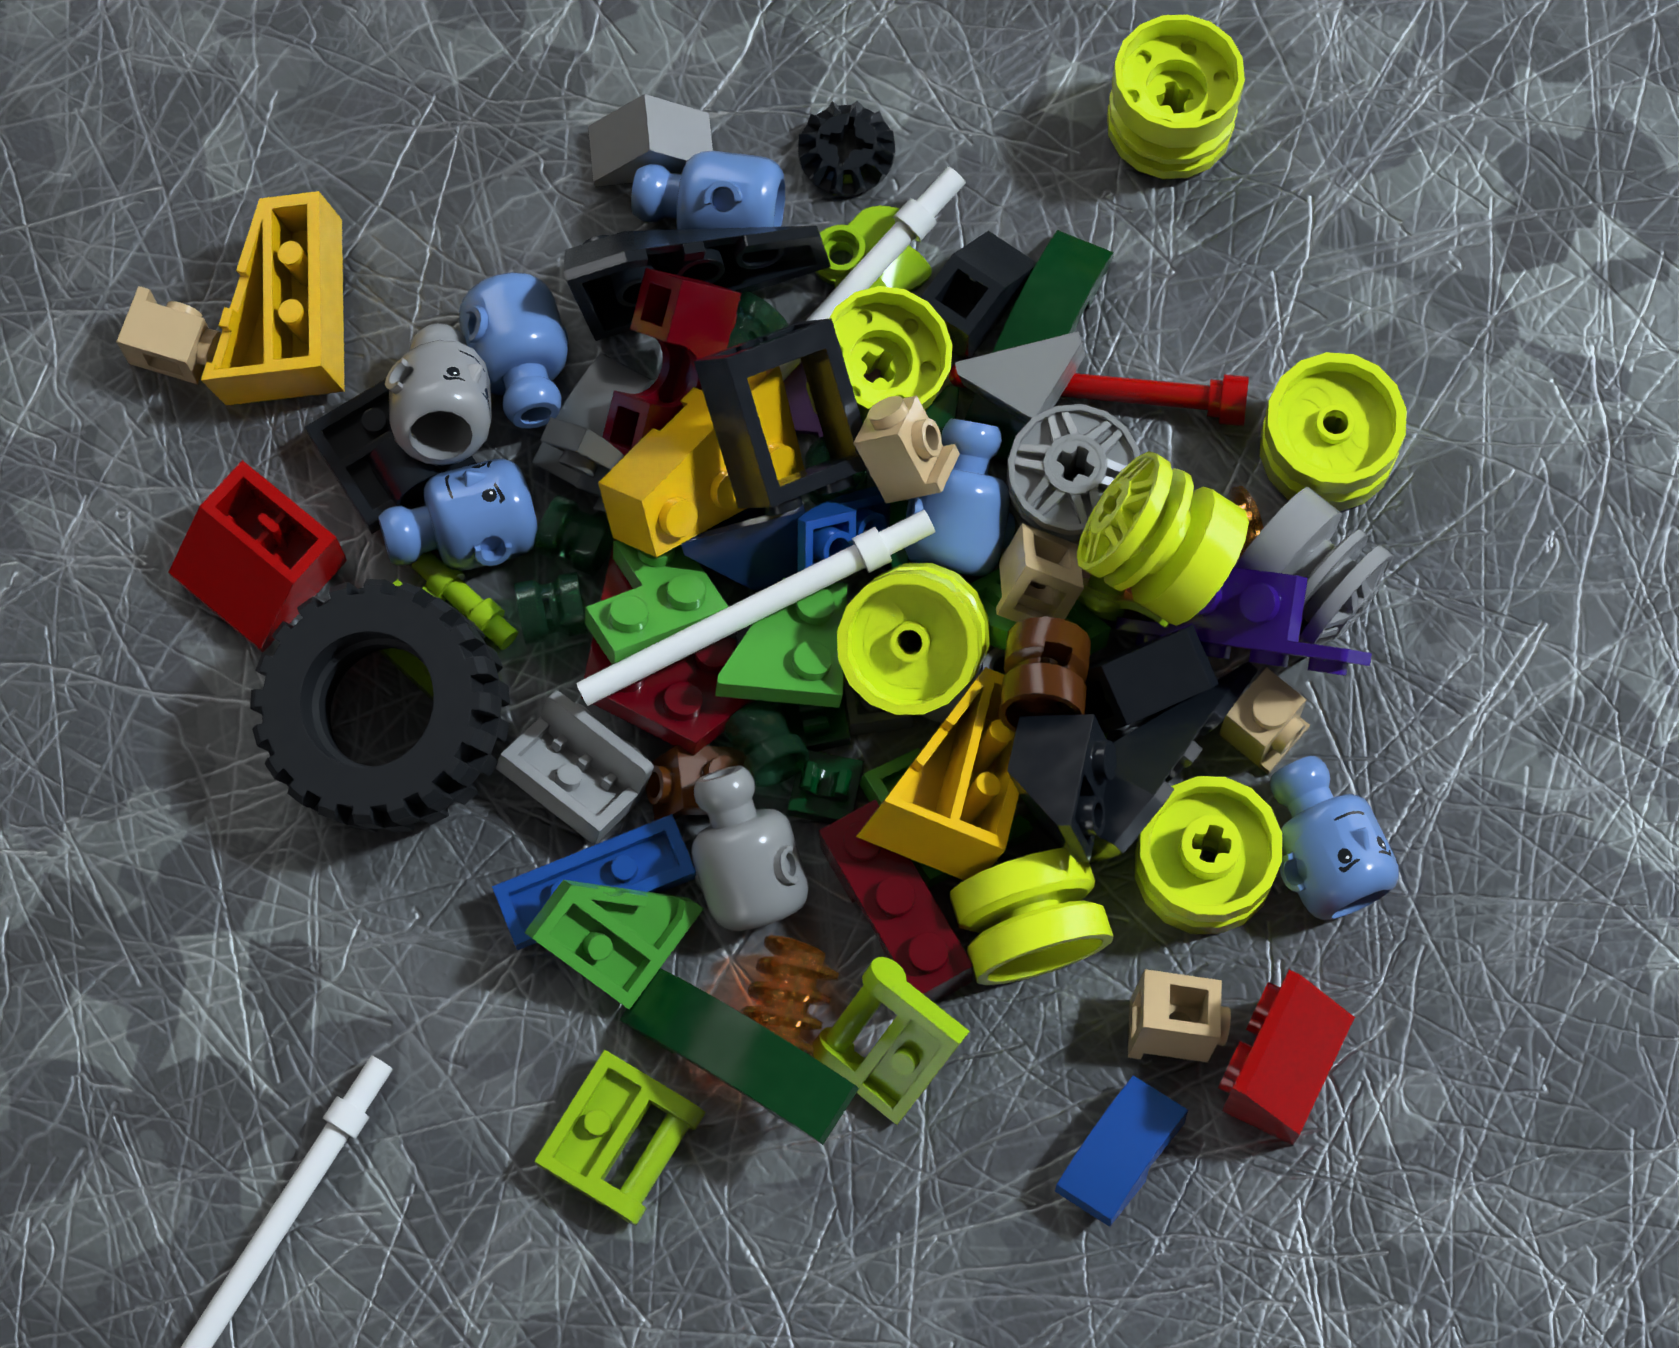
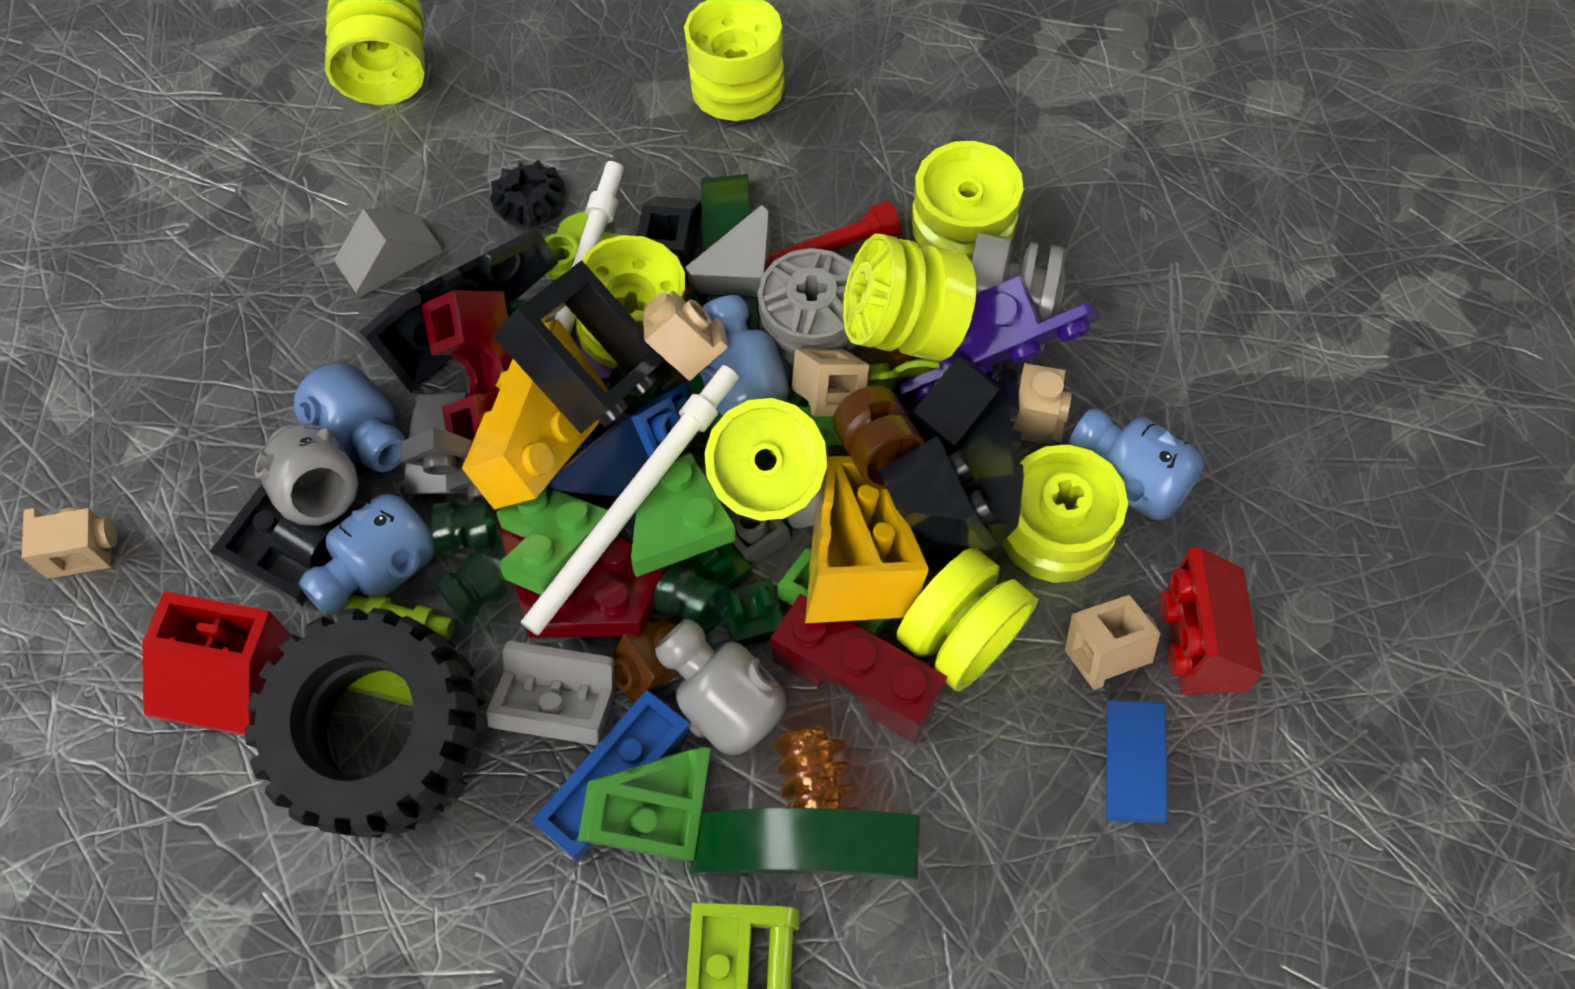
camera: 30 degrees left, 10 degrees down
yellow wedge [201,191,345,405] -> none
medium blue piece [631,151,785,230] -> none
lime plate [811,957,970,1125] -> none

